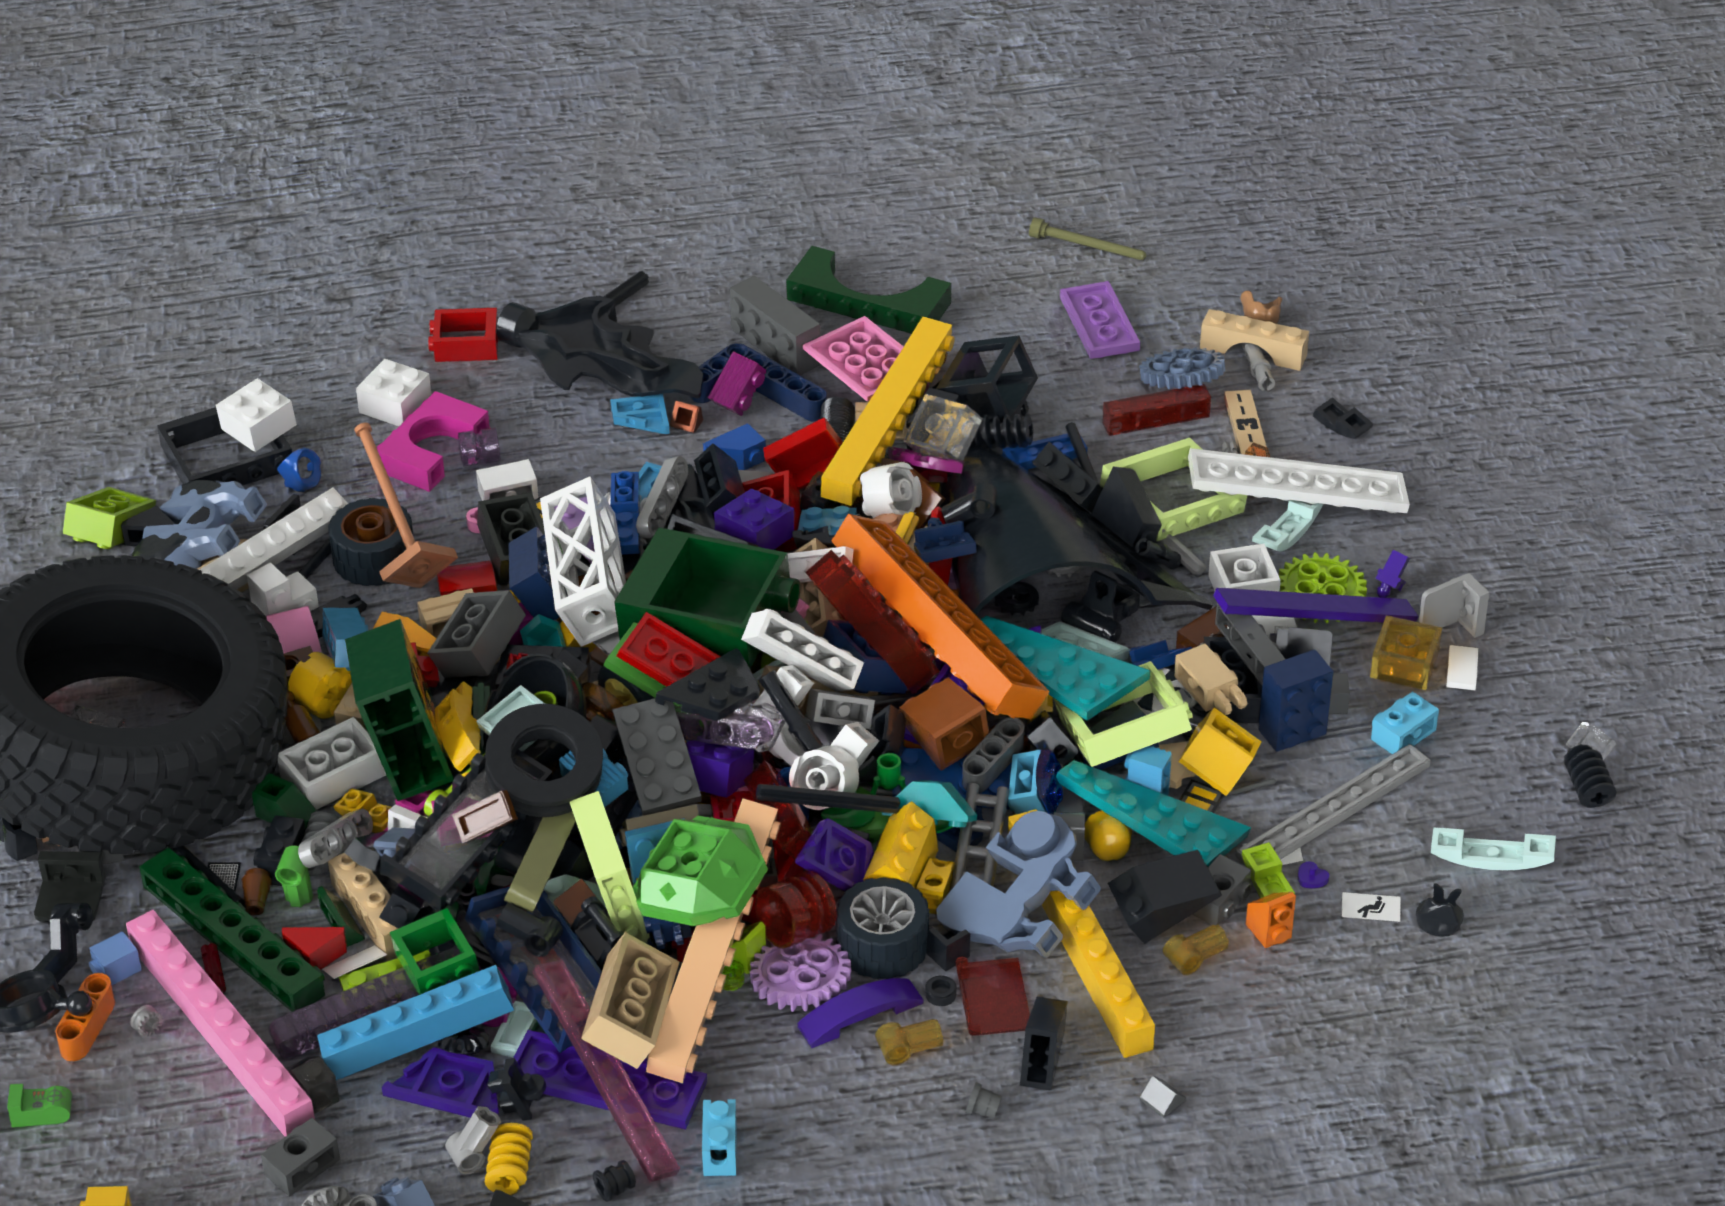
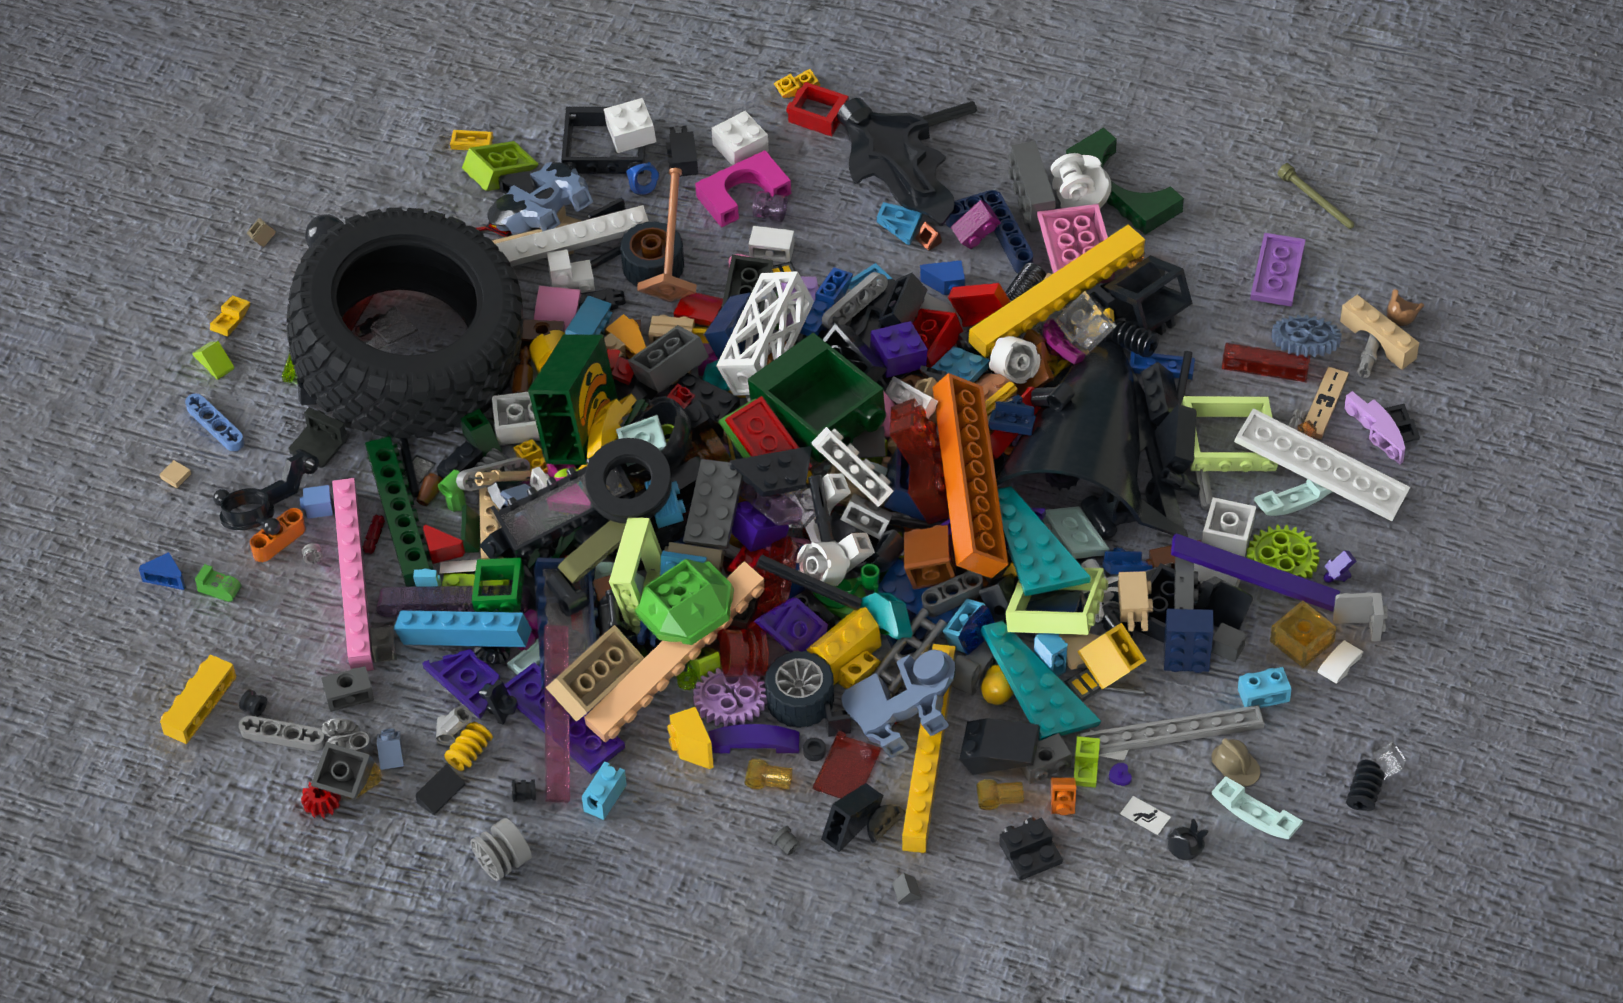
camera: 30 degrees right, 10 degrees up
tile [452,790,518,843] -> none
none -> medium azure slope [413,569,442,591]
none -> yellow tile [450,130,494,150]
none -> tan pin [475,470,532,486]
none -> black hinge [666,125,698,177]
none -> yellow slope [667,707,714,769]
none -> yellow slope [774,69,821,98]
none -> black tile [867,804,906,843]
none -> black plate [999,817,1063,881]
none -> white piece [1051,153,1111,208]
none -> dark tan piece [1211,738,1261,787]
none -> lavender slope [1344,391,1405,464]

